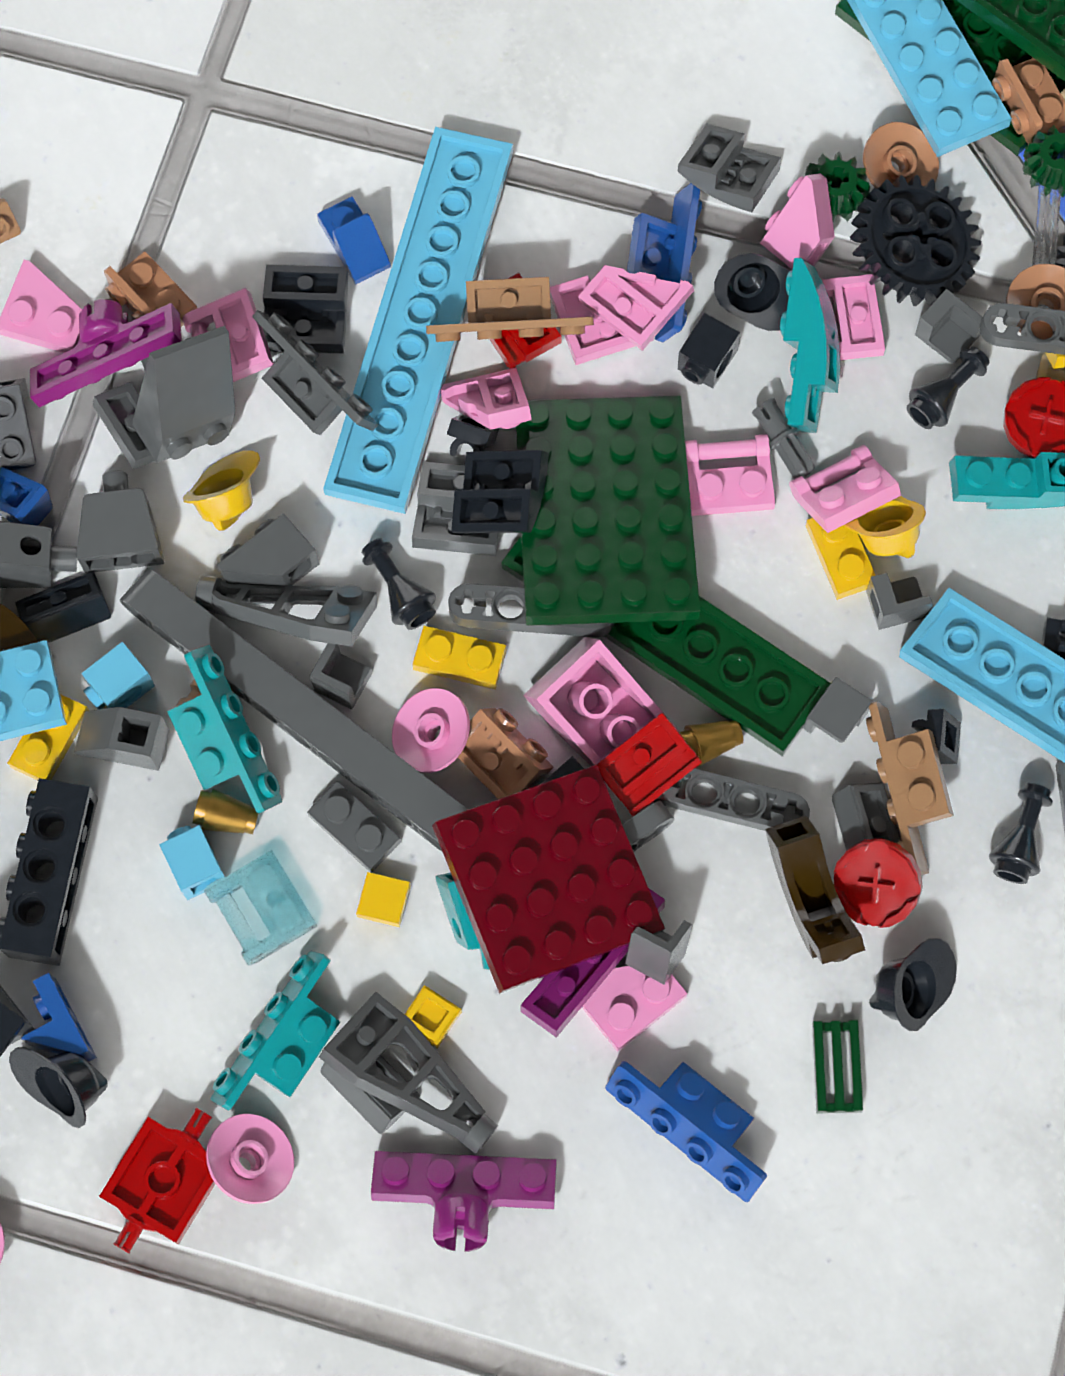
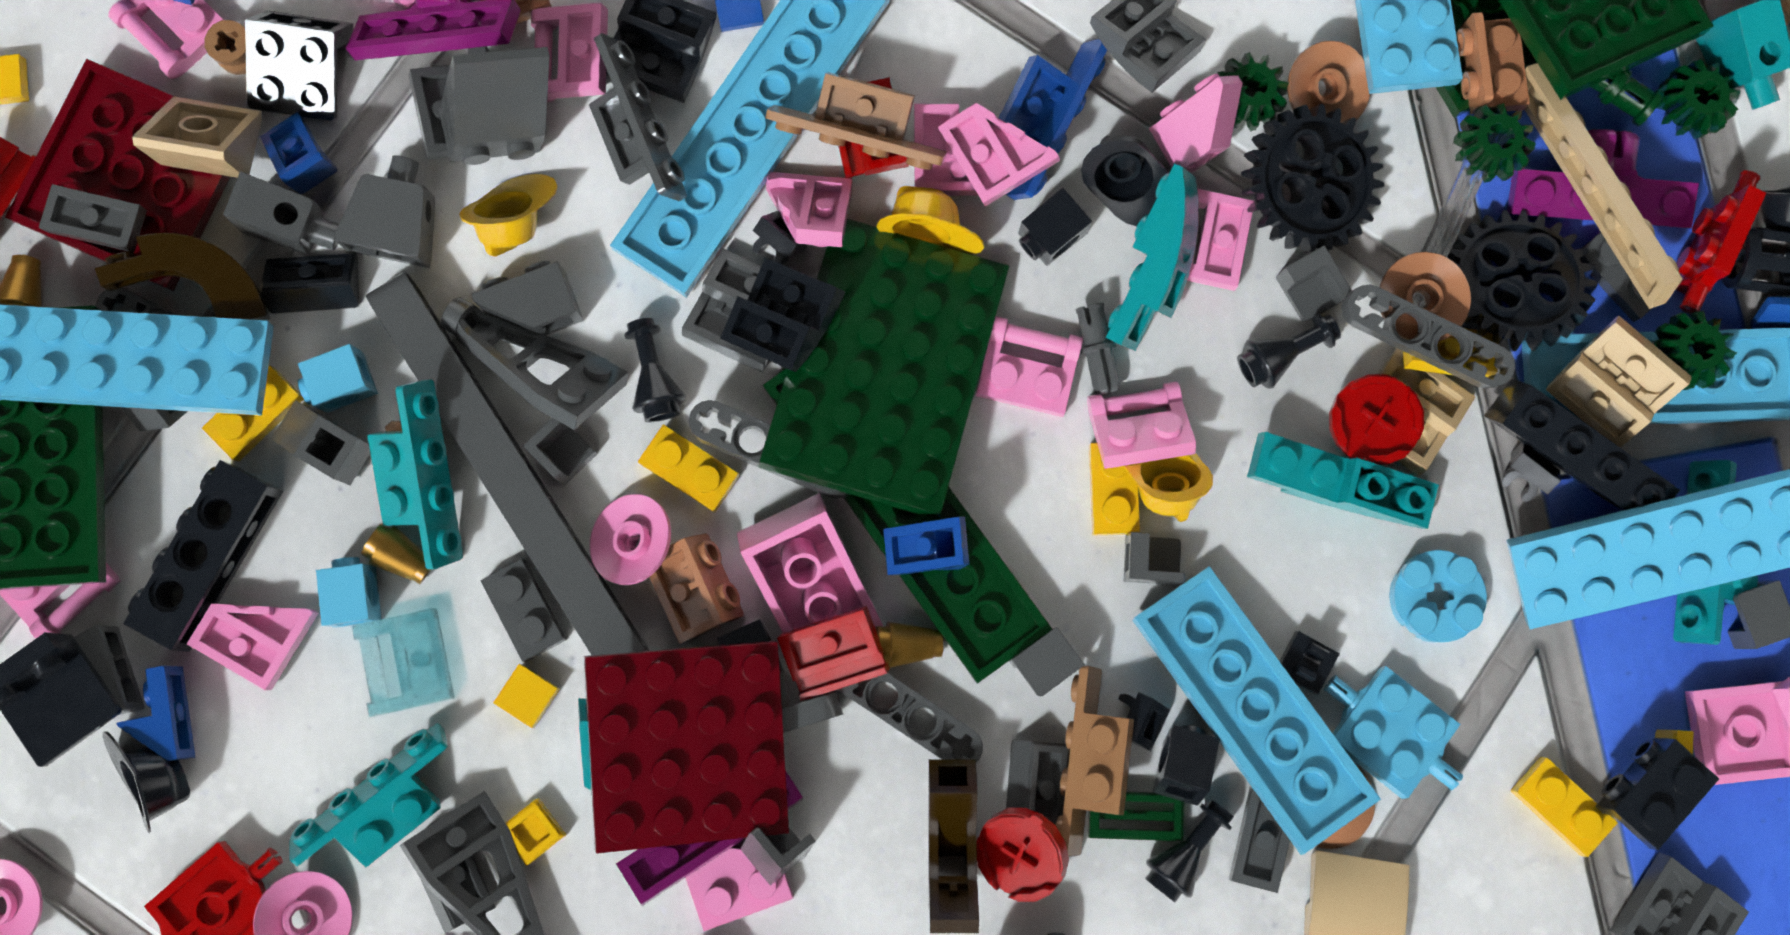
camera: 15 degrees right, 10 degrees up
none -> bright pink wing [187,603,319,690]
none -> yellow piece [877,186,985,255]
none -> blue slope [883,517,969,575]
none -> dark green tile [1088,791,1184,841]
none -> black brick [1153,725,1220,806]

